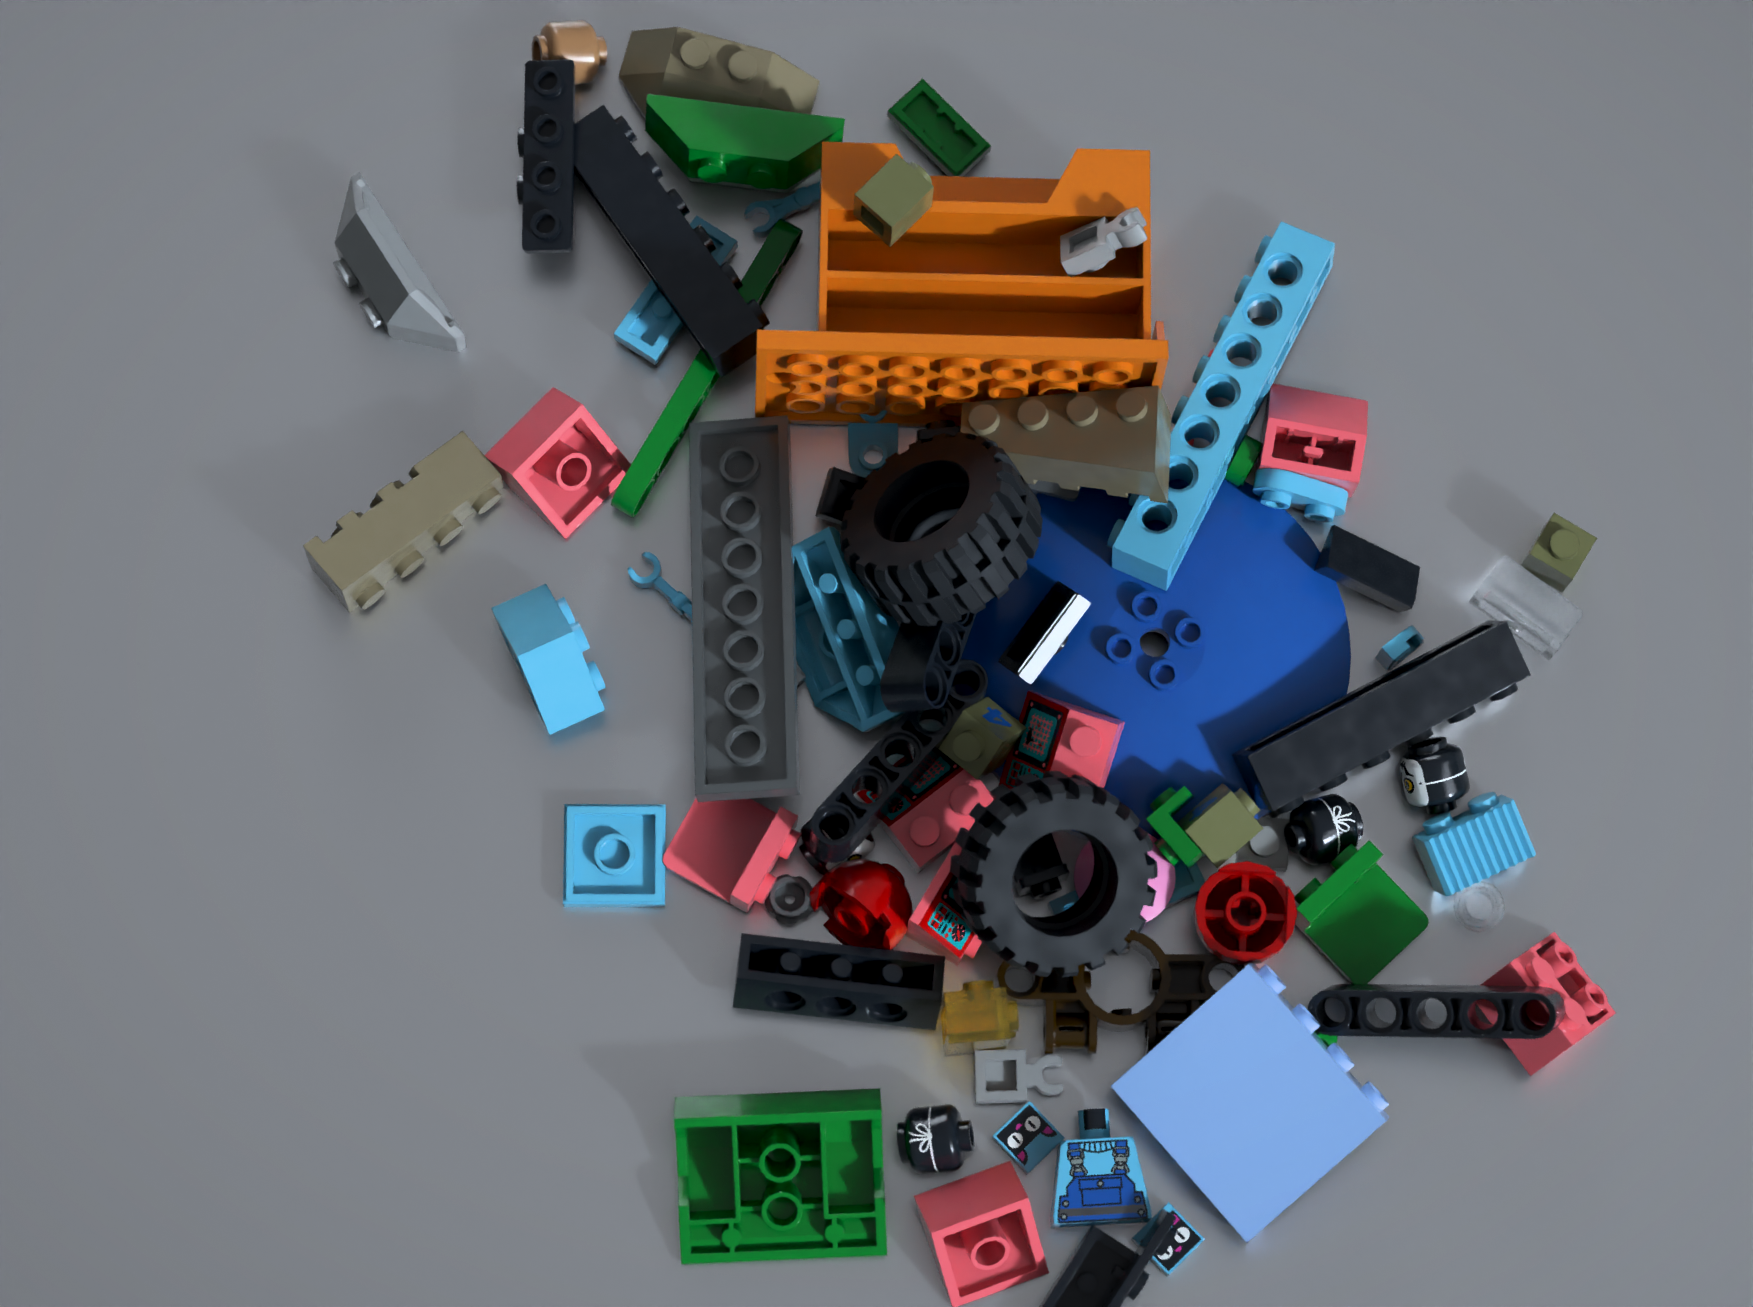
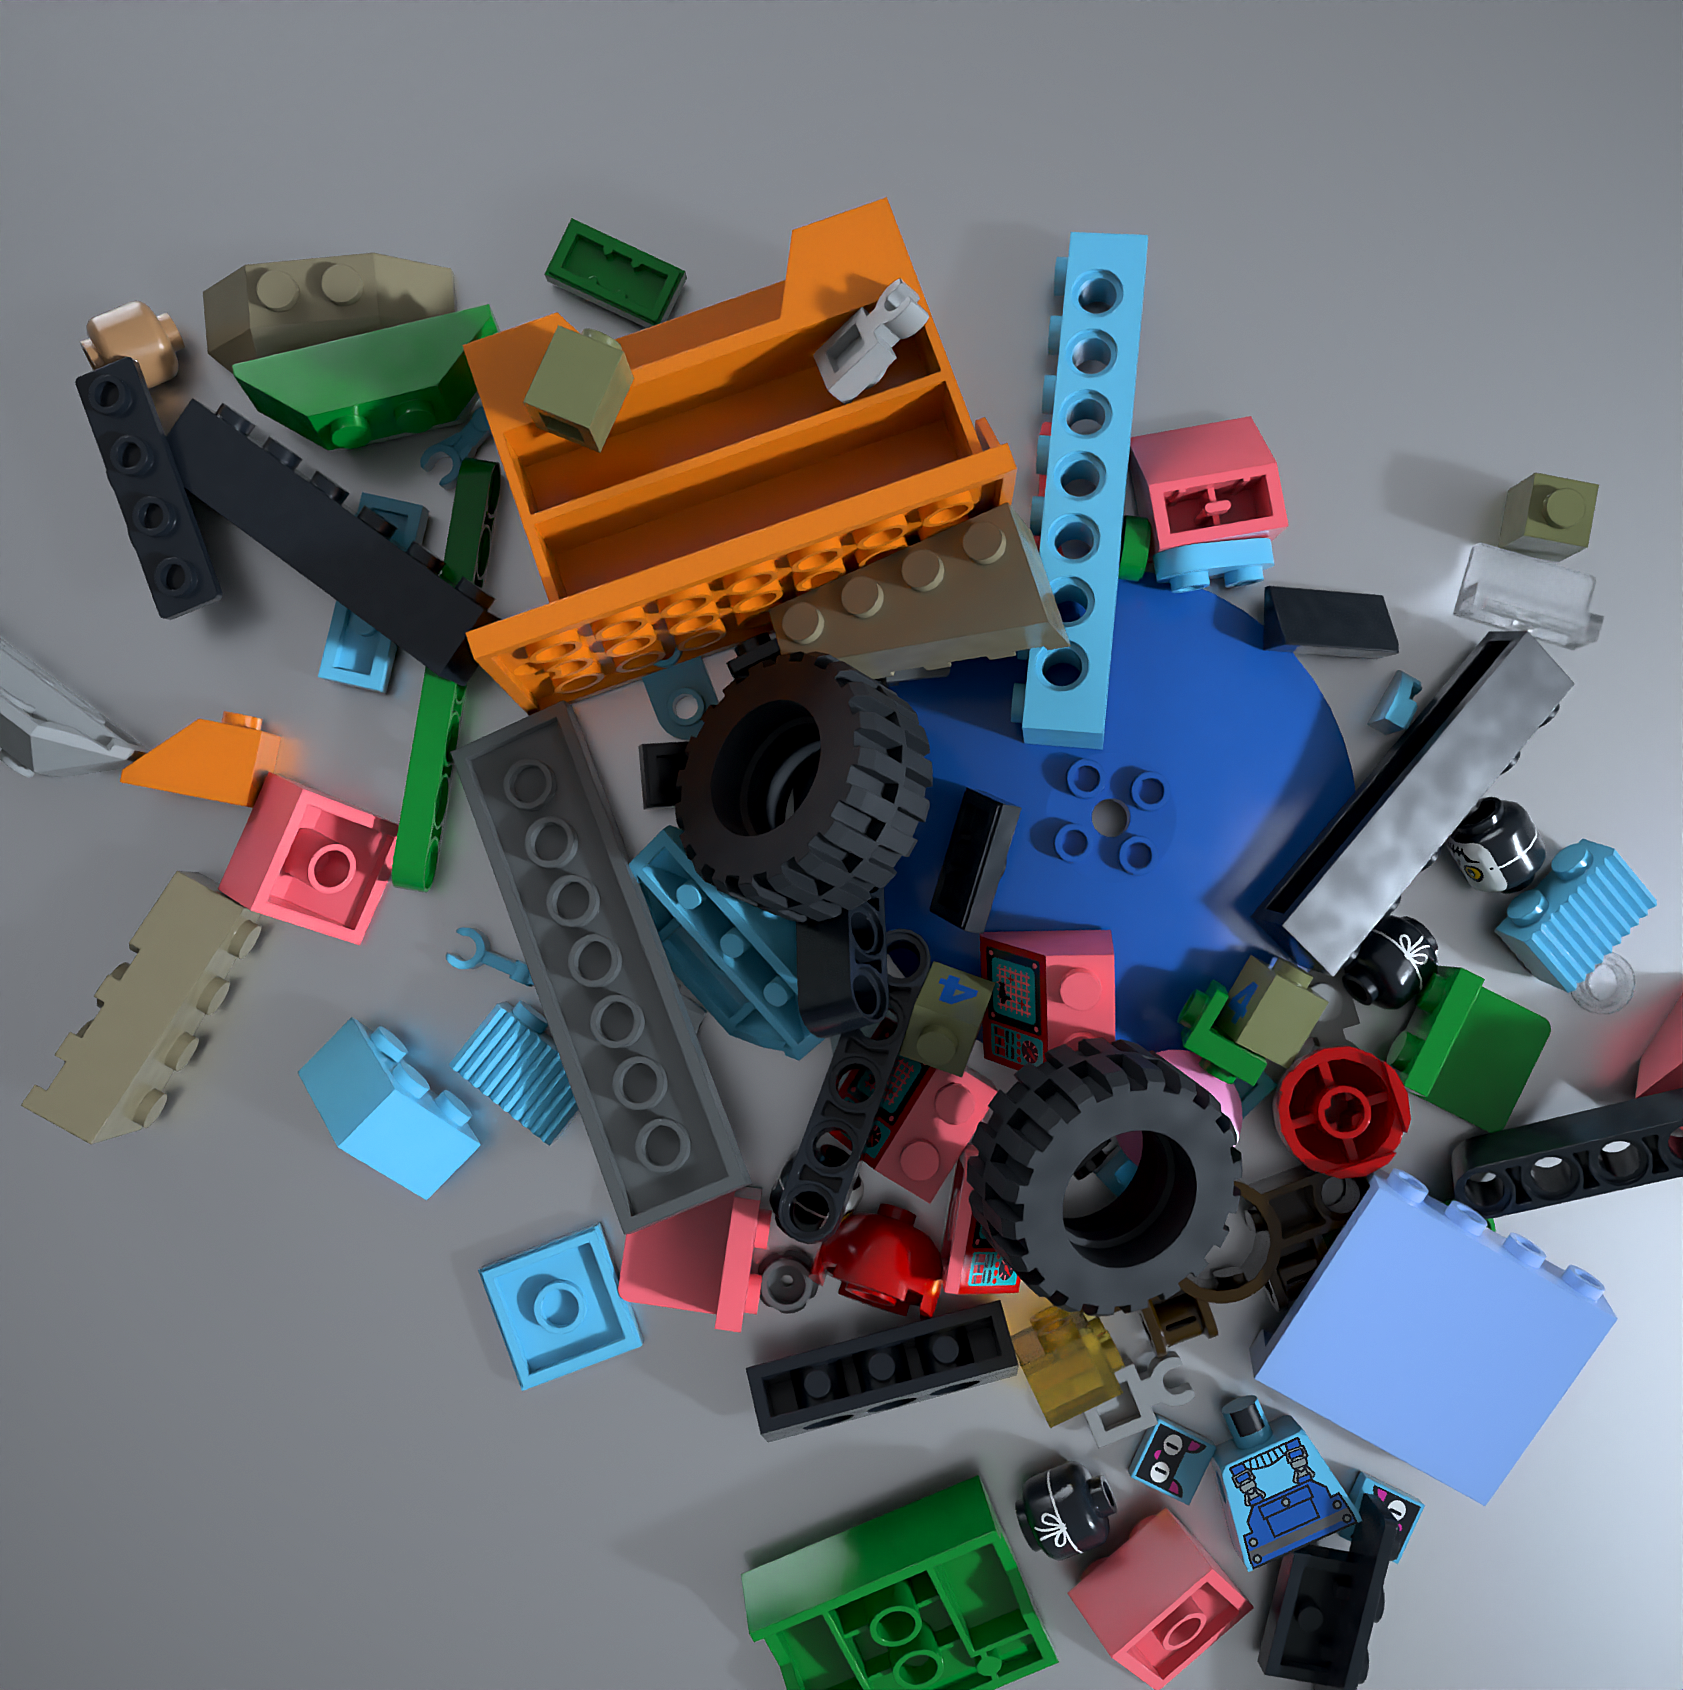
camera: 10 degrees left, 10 degrees up
none -> orange slope [120,711,281,808]
none -> medium azure brick [449,1000,580,1146]

